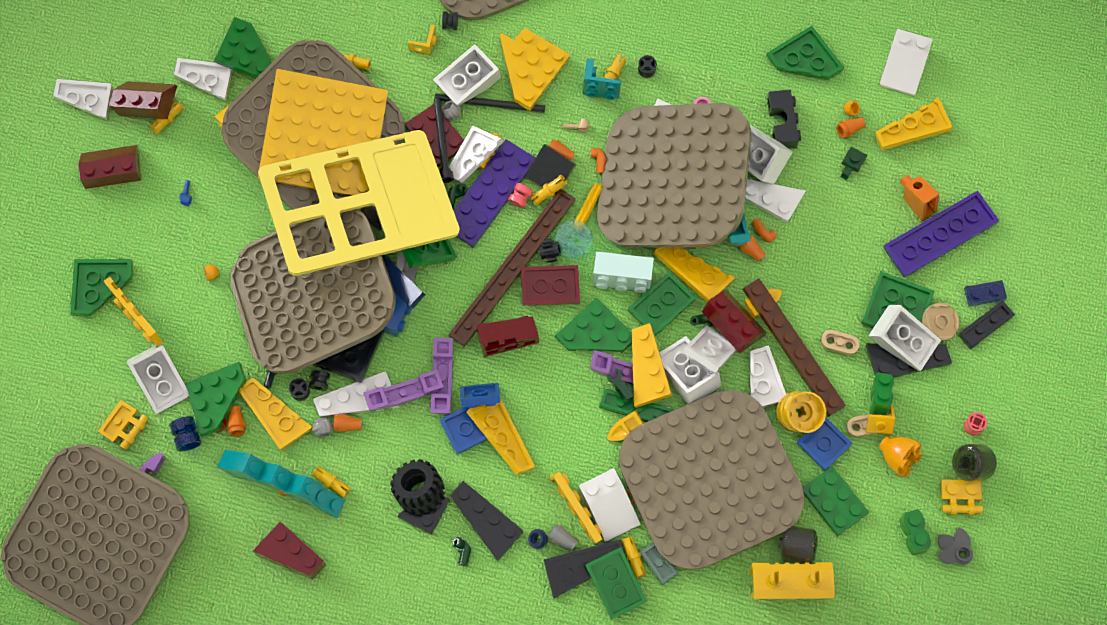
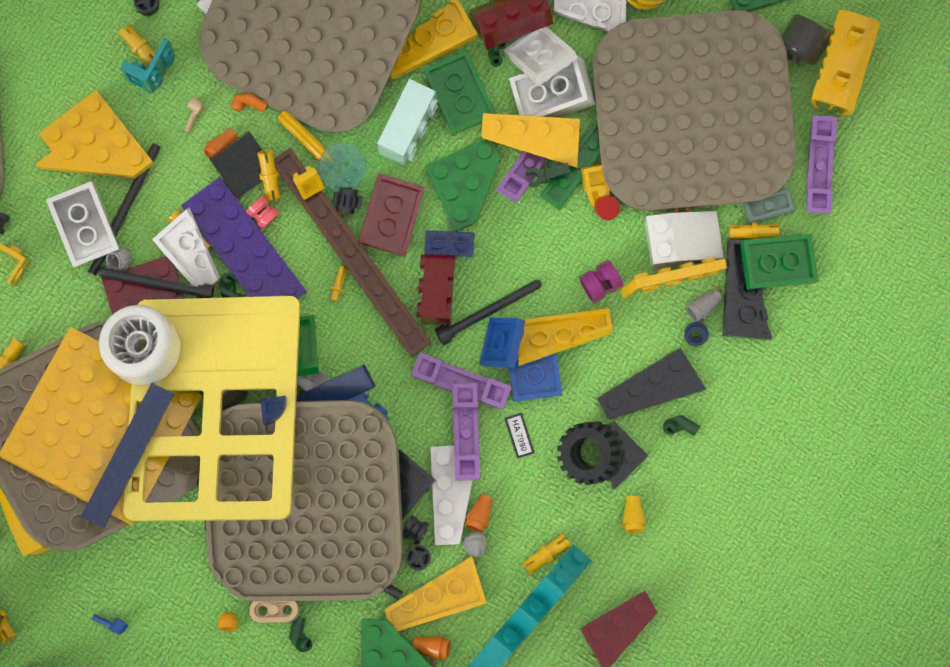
camera: 70 degrees left, 10 degrees up
none -> dark blue tile [81,383,174,528]
none -> white wheel [99,305,181,385]
none -> tan plate [249,601,300,624]
none -> clear blue tile [261,396,287,426]
none -> dark green arm [289,616,313,652]
none -> yellow tile [293,166,325,200]
none -> yellow piece [329,266,347,302]
none -> clear blue bracket [424,230,475,257]
none -> black piece [434,280,542,346]
none -> sticker [504,413,535,459]
none -> magenta wheel [578,259,624,304]
none -> red tile [594,195,620,220]
none -> yellow cone [622,496,646,533]
none -> medium lavender slope [806,115,837,214]

